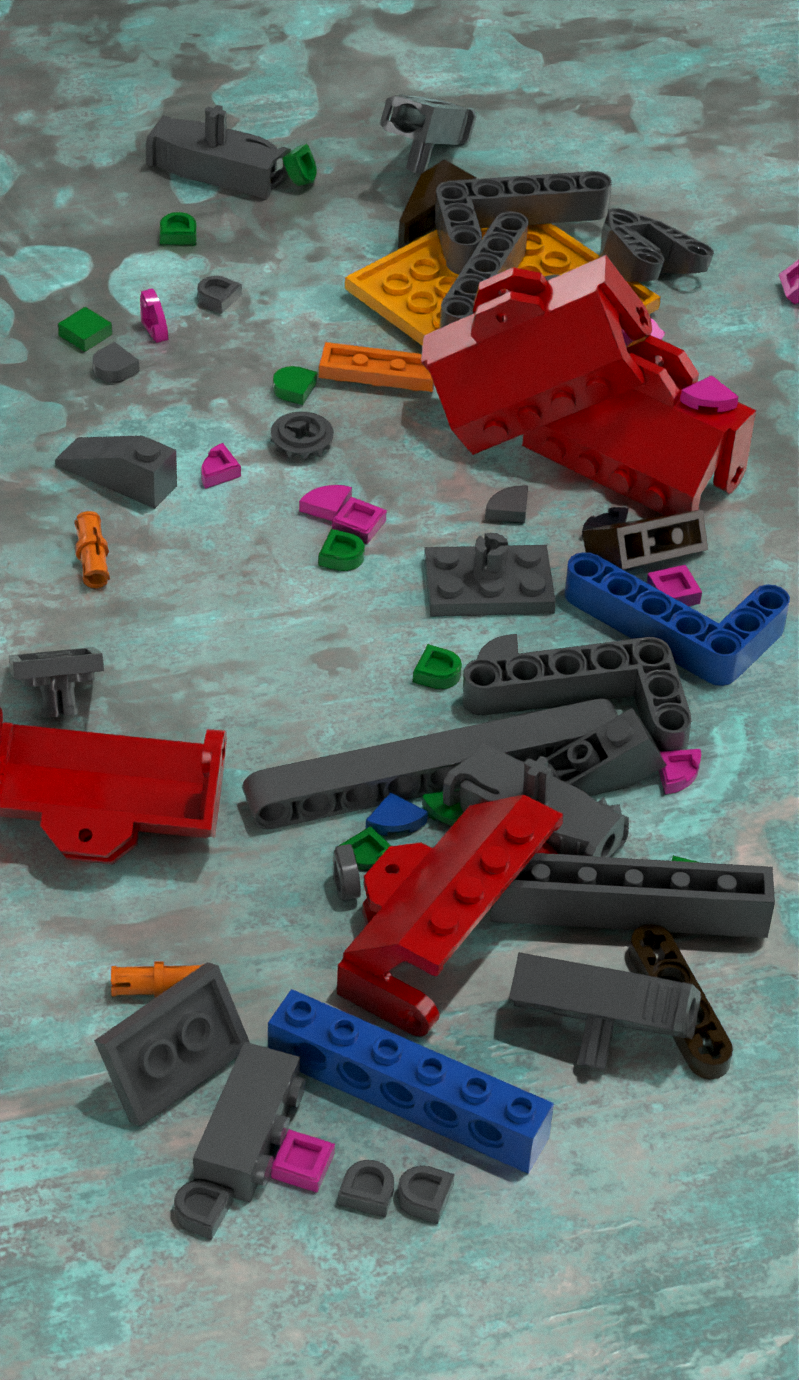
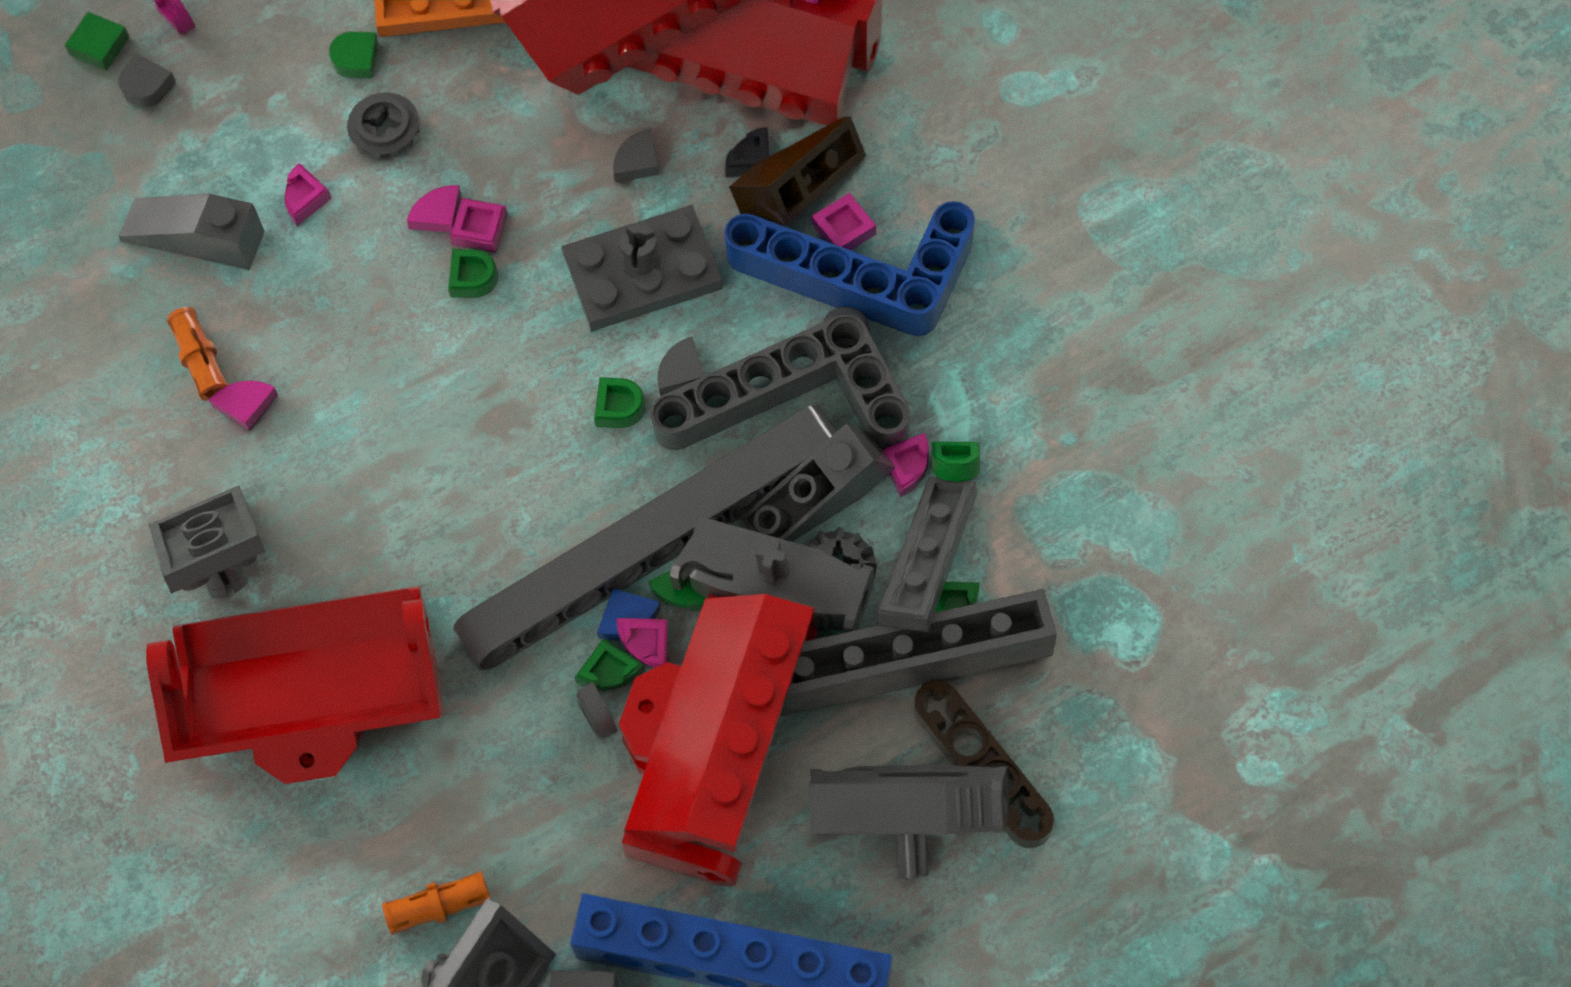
camera: 10 degrees left, 20 degrees up
none -> dark pink tile [209,381,278,430]
none -> dark pink tile [616,618,668,668]
none -> dark grey tile [878,476,977,632]
none -> green tile [931,442,980,482]

